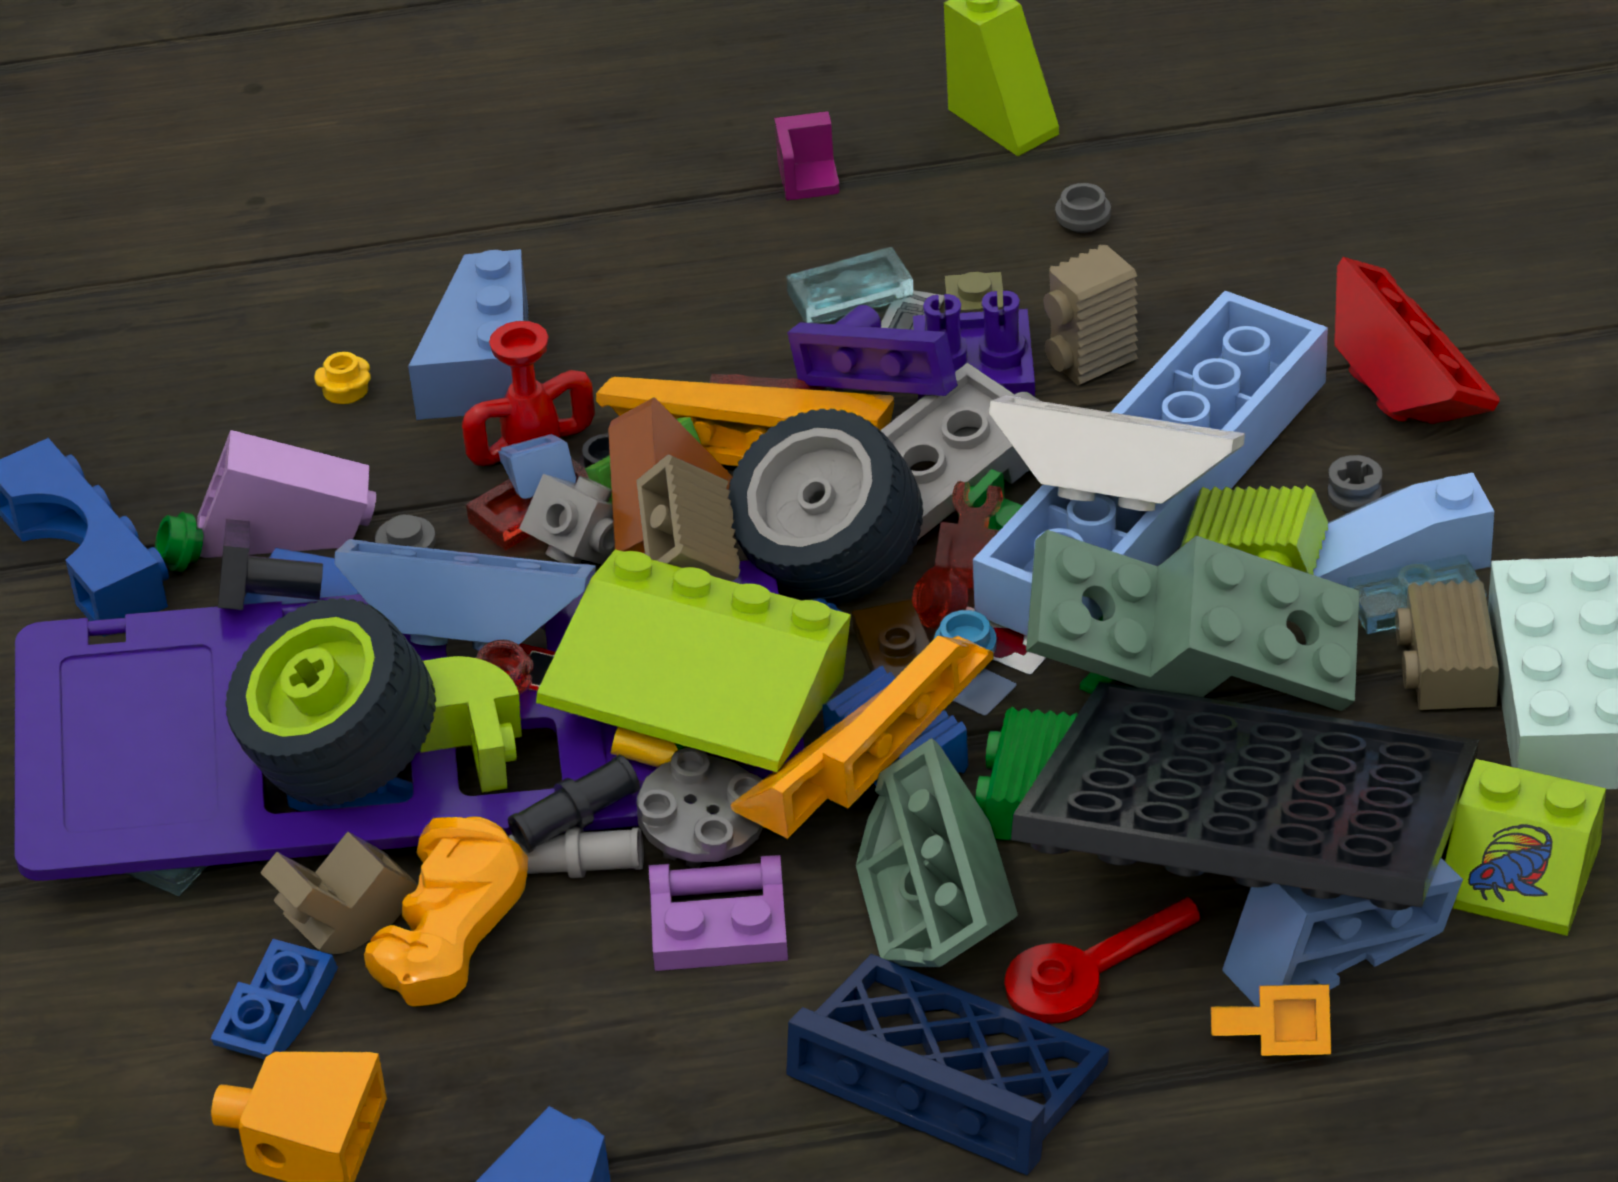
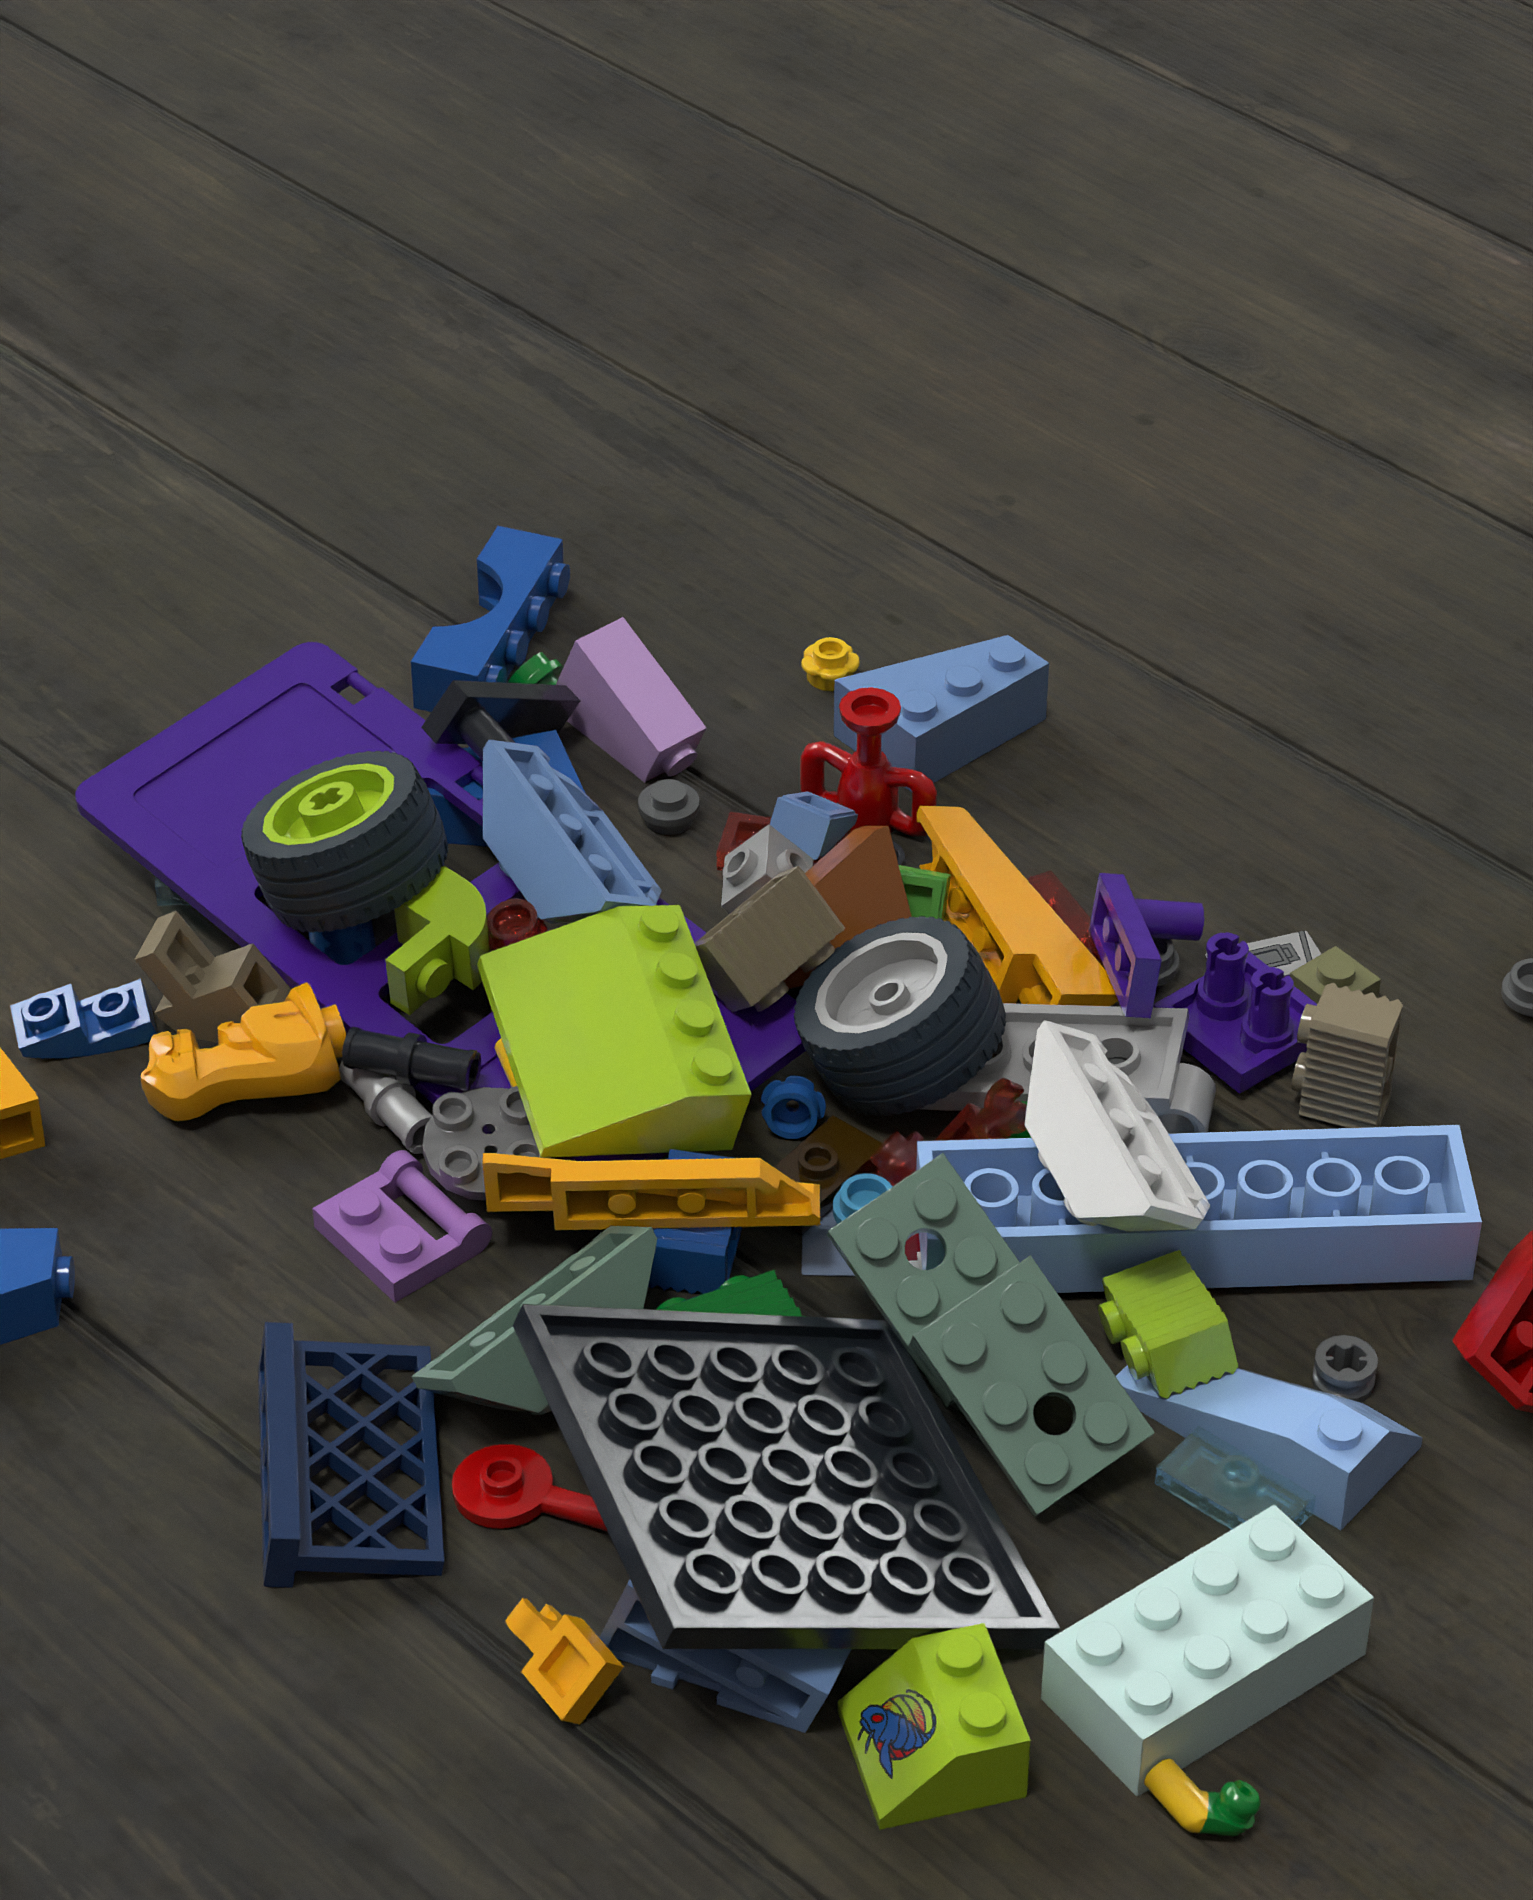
camera: 50 degrees right, 0 degrees up
magenta panel [774,111,840,201] -> none
clear light blue plate [786,247,913,323] -> none
dark tan brick [1395,579,1499,710] -> none

